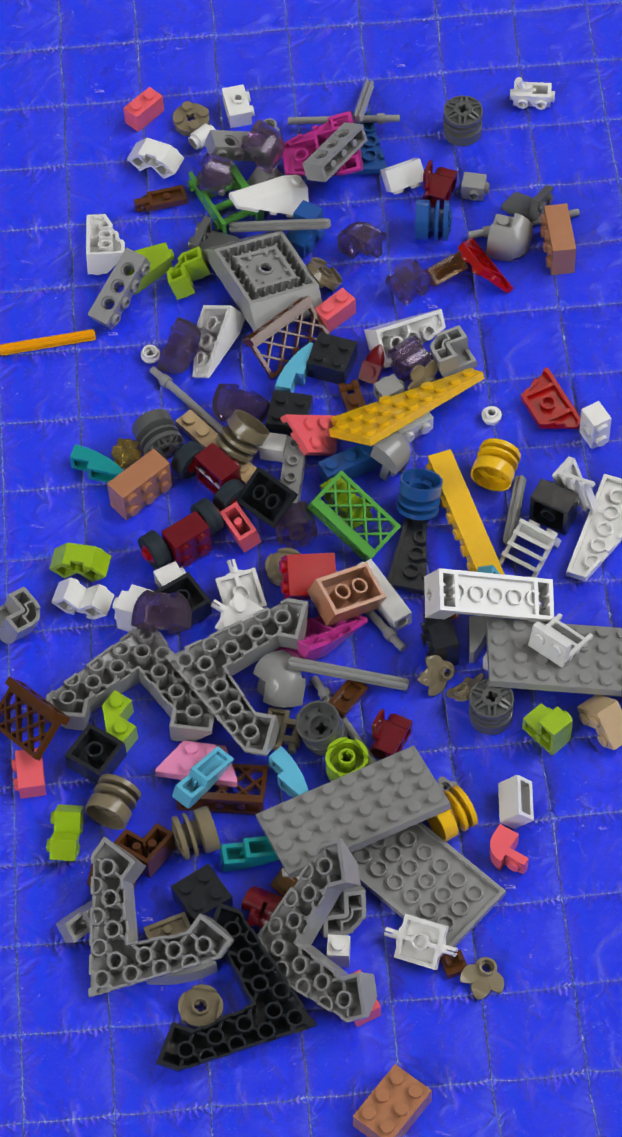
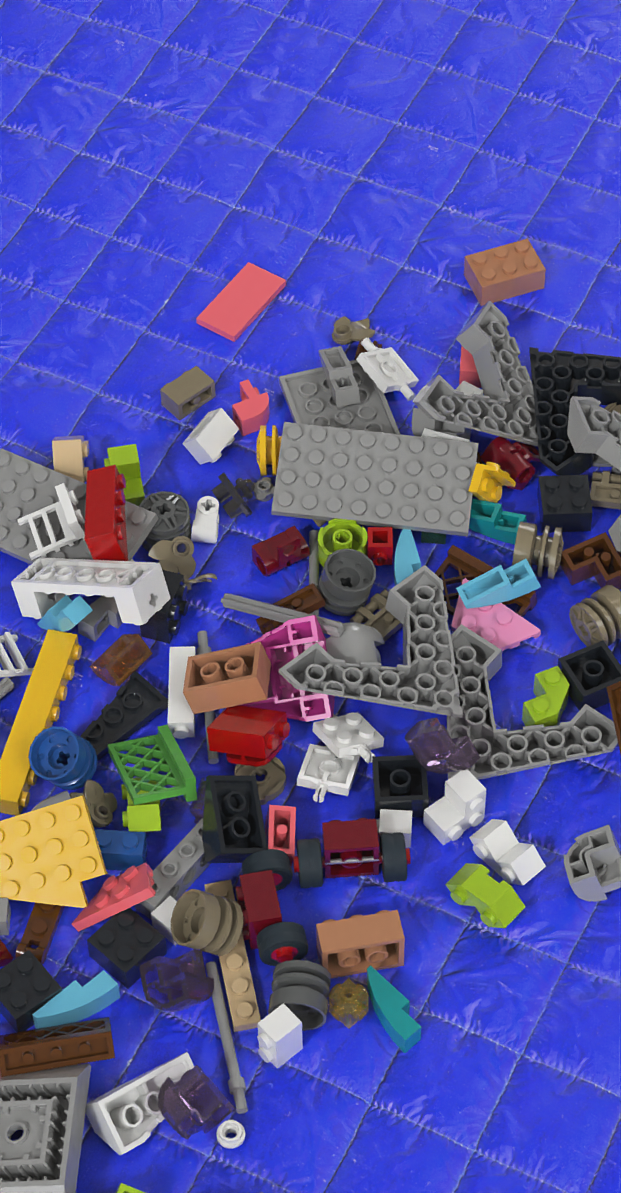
camera: 150 degrees left, 5 degrees down
none -> dark tan plate [69,779,117,828]
none -> red wedge [84,465,128,561]
none -> dark tan brick [160,365,216,421]
none -> white piece [191,496,220,544]
none -> coral tile [196,262,286,342]
none -> clear smoke hips [212,473,255,519]
none -> white brick [257,1003,303,1069]
none -> light grey slope [318,346,360,407]
none -> red brick [367,527,393,566]
none -> yellow bracket [468,462,516,503]

